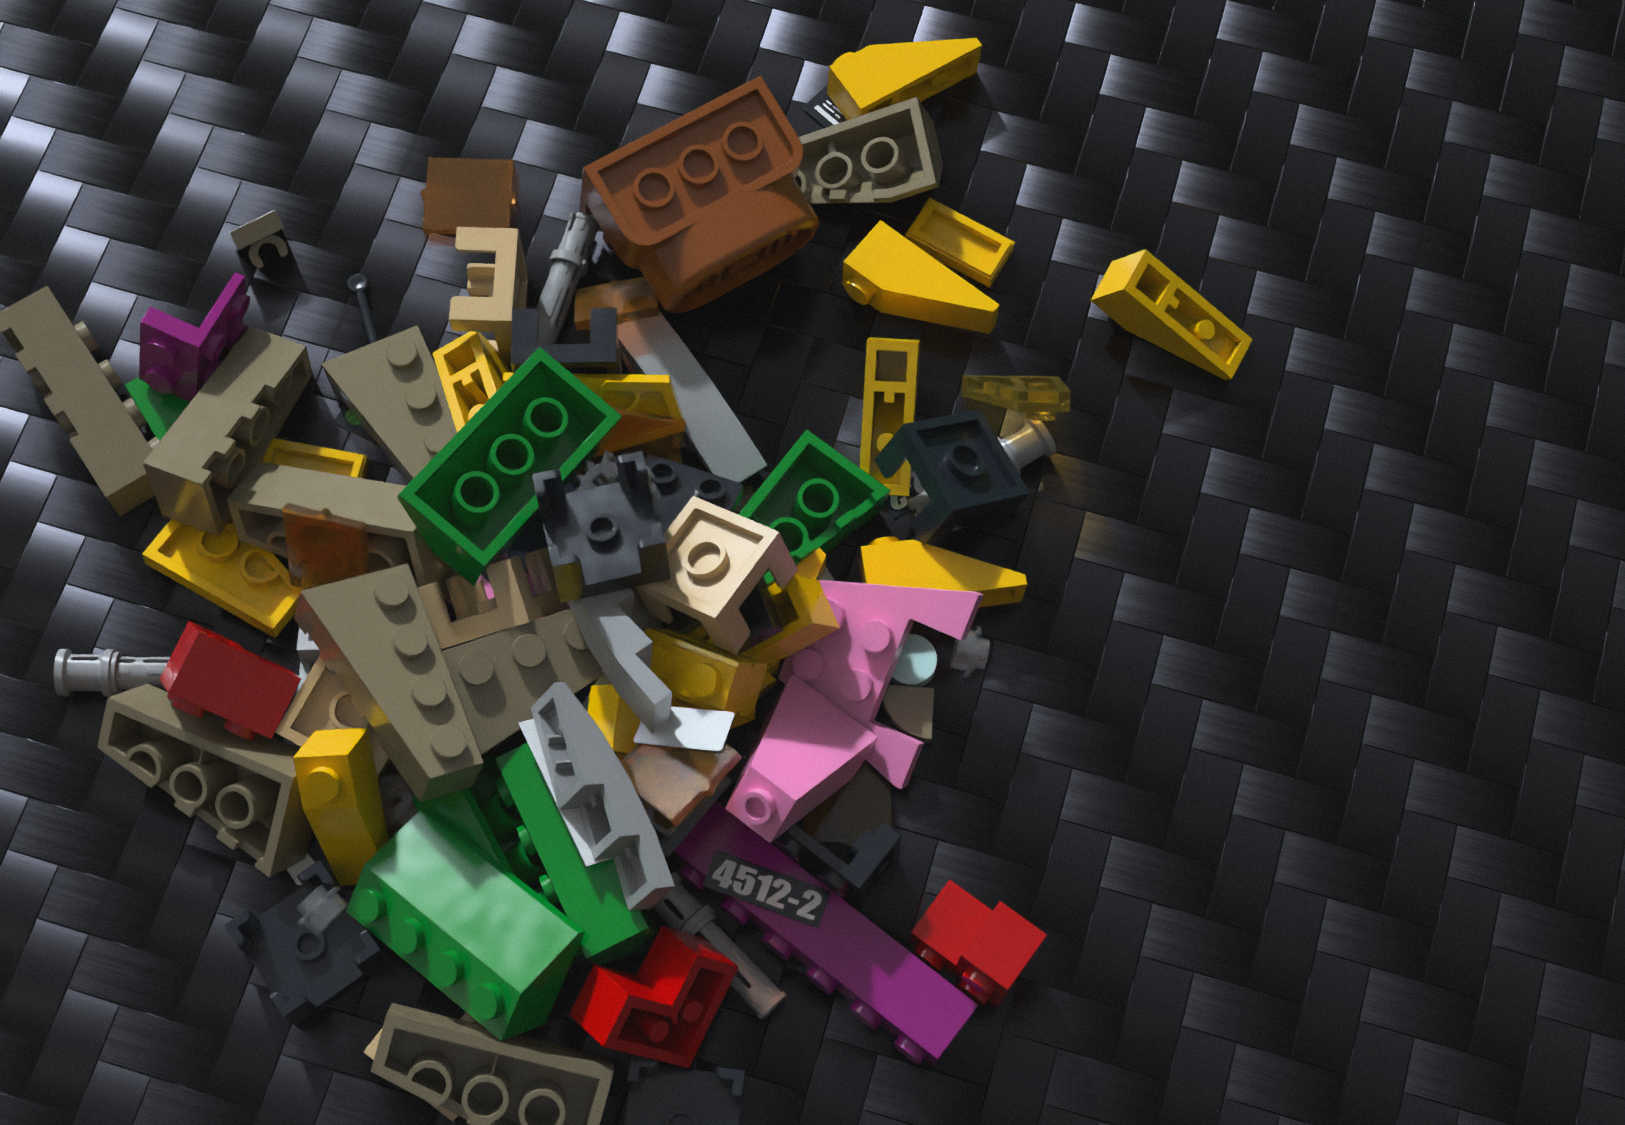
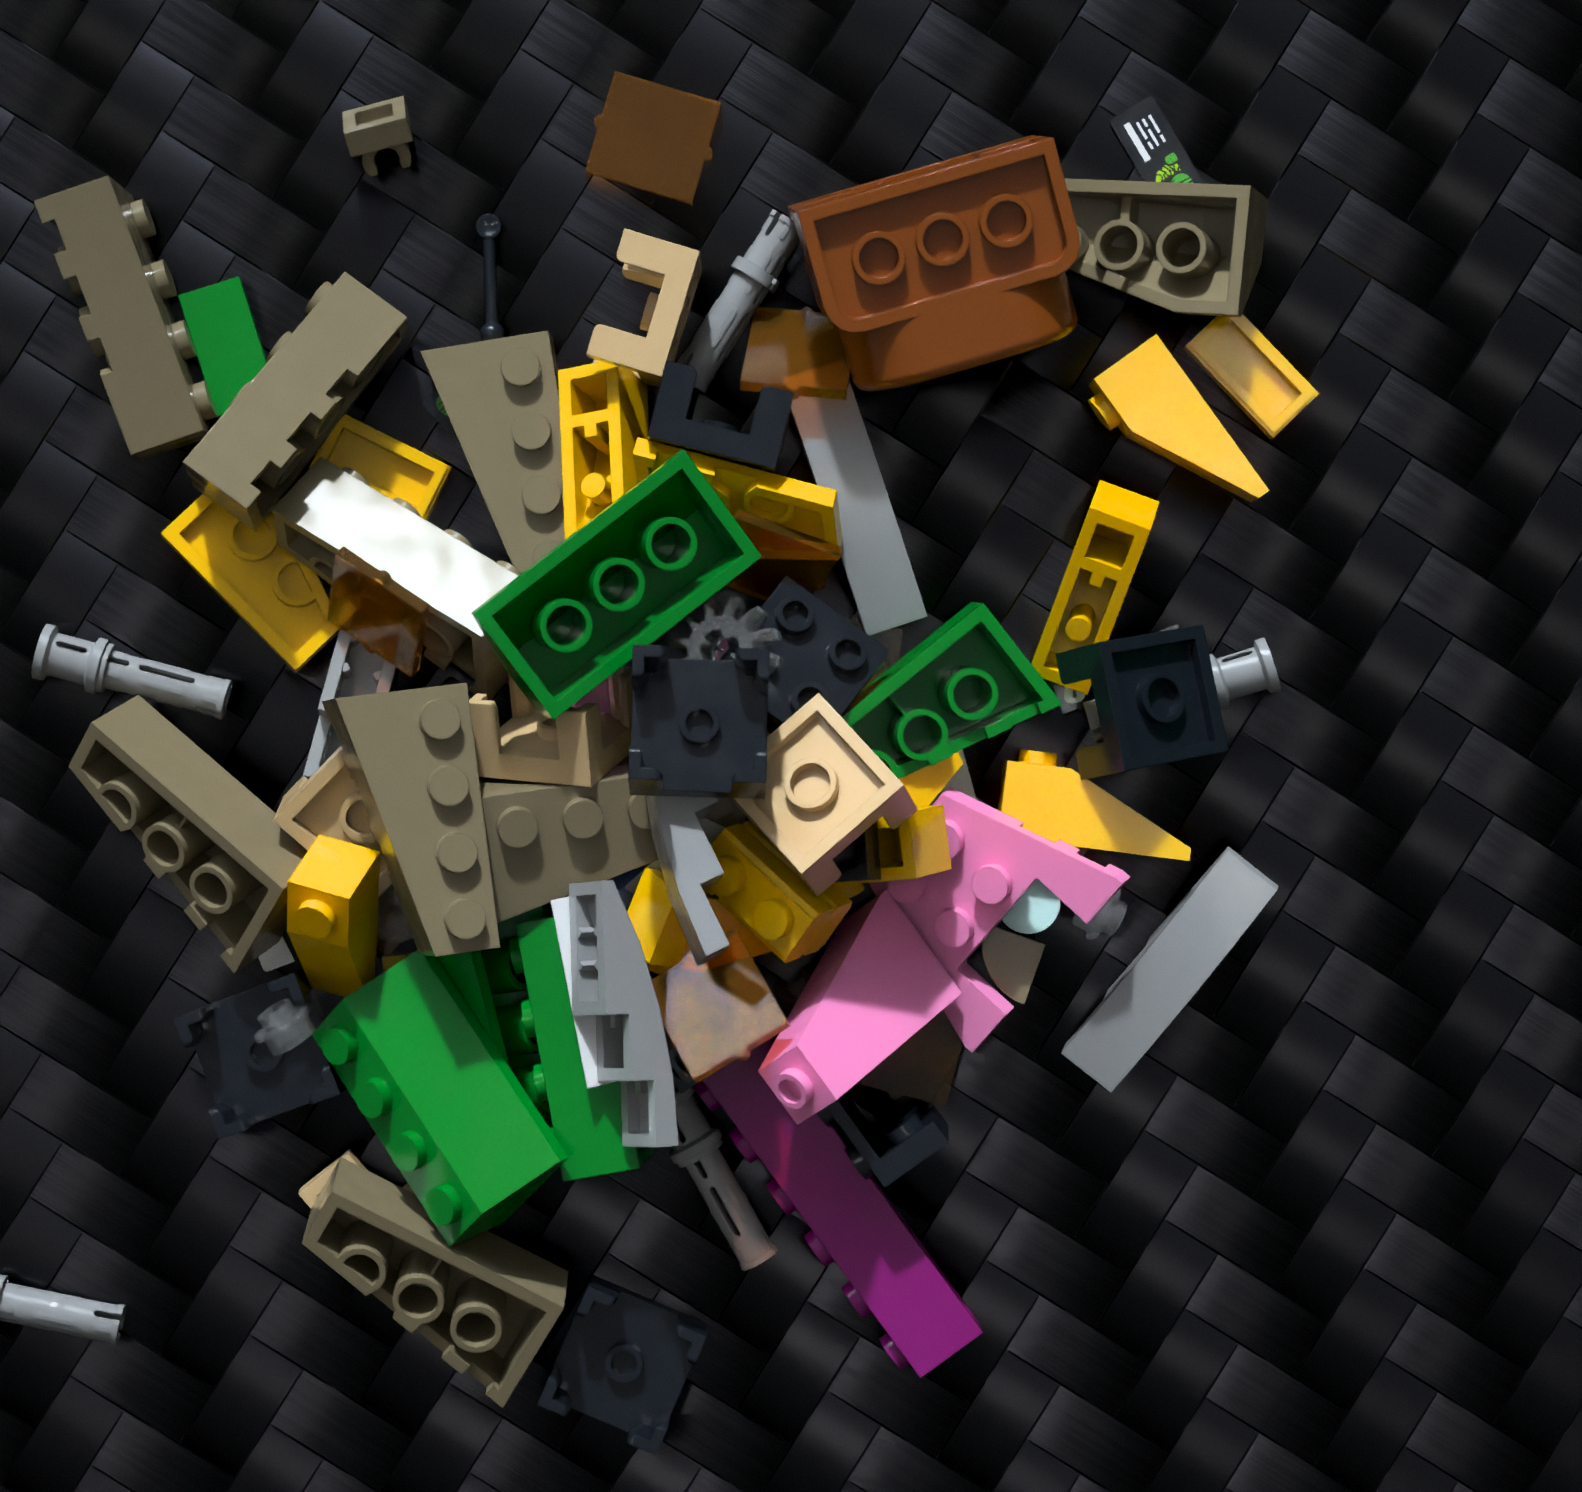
camera: 15 degrees right, 20 degrees up
magenta bracket [139,272,250,402] -> none
red brick [160,621,301,741] -> none
red brick [569,925,739,1068] -> none
white sticker [634,707,735,751] -> none
black sticker [703,850,831,928] -> none
yellow slope [827,38,982,120] -> none
red brick [908,879,1047,1008] -> none
clear yellow wing [962,375,1071,421] -> none
yellow slope [1090,249,1252,380] -> none
none -> light grey slope [1061,846,1278,1092]

